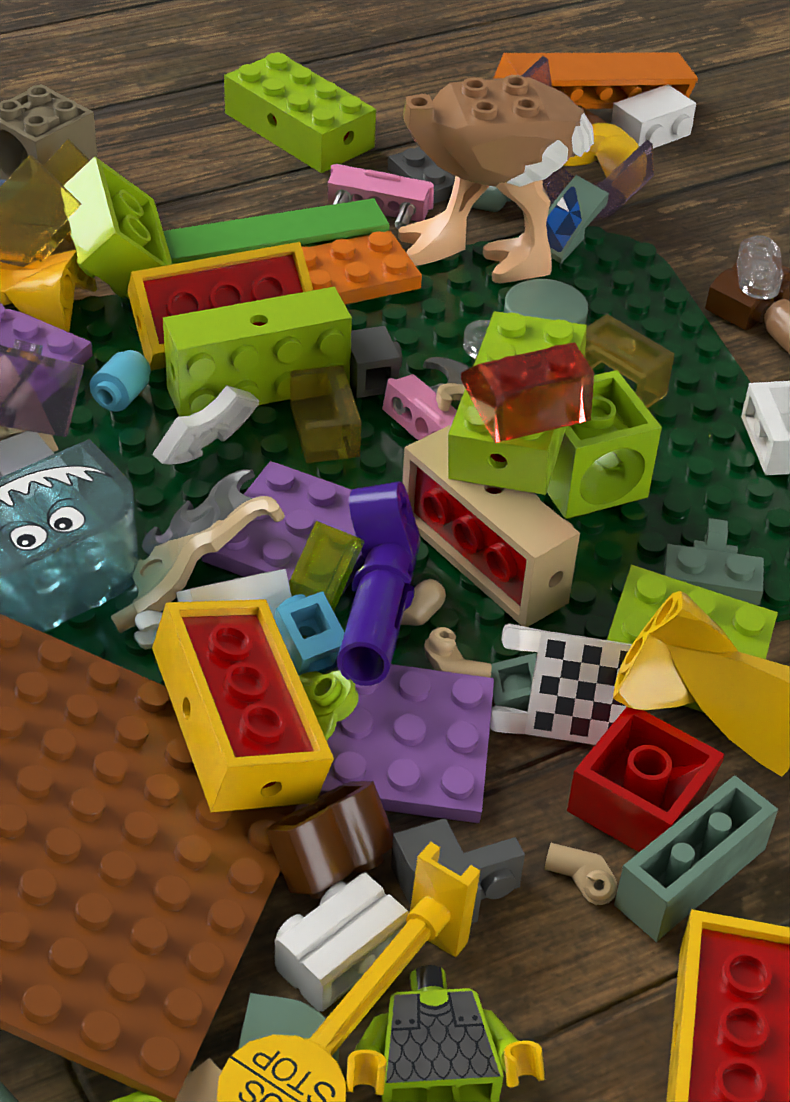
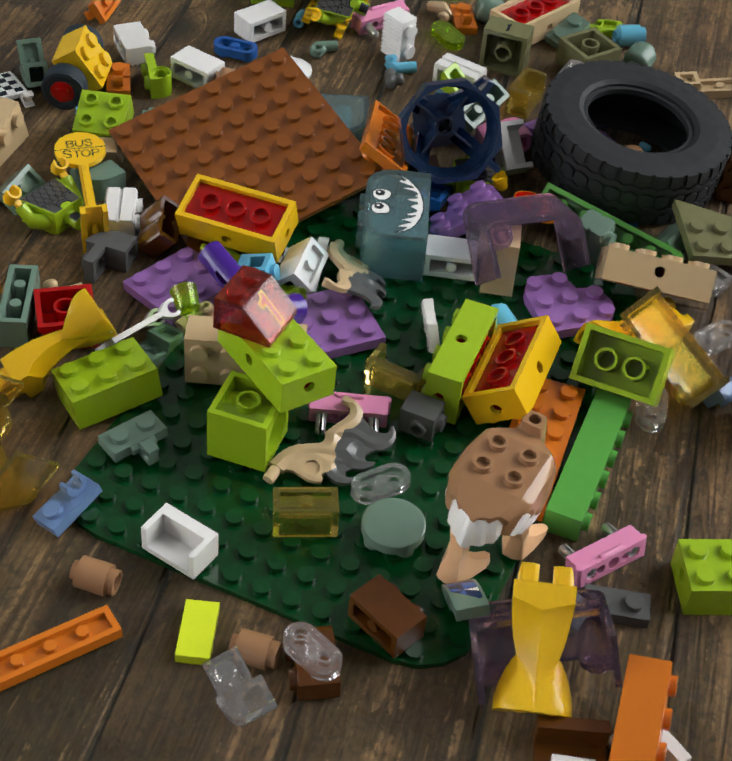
camera: 130 degrees right, 0 degrees up
none -> clear neon green piece [169,282,200,337]
none -> reddish brown brick [348,574,427,659]

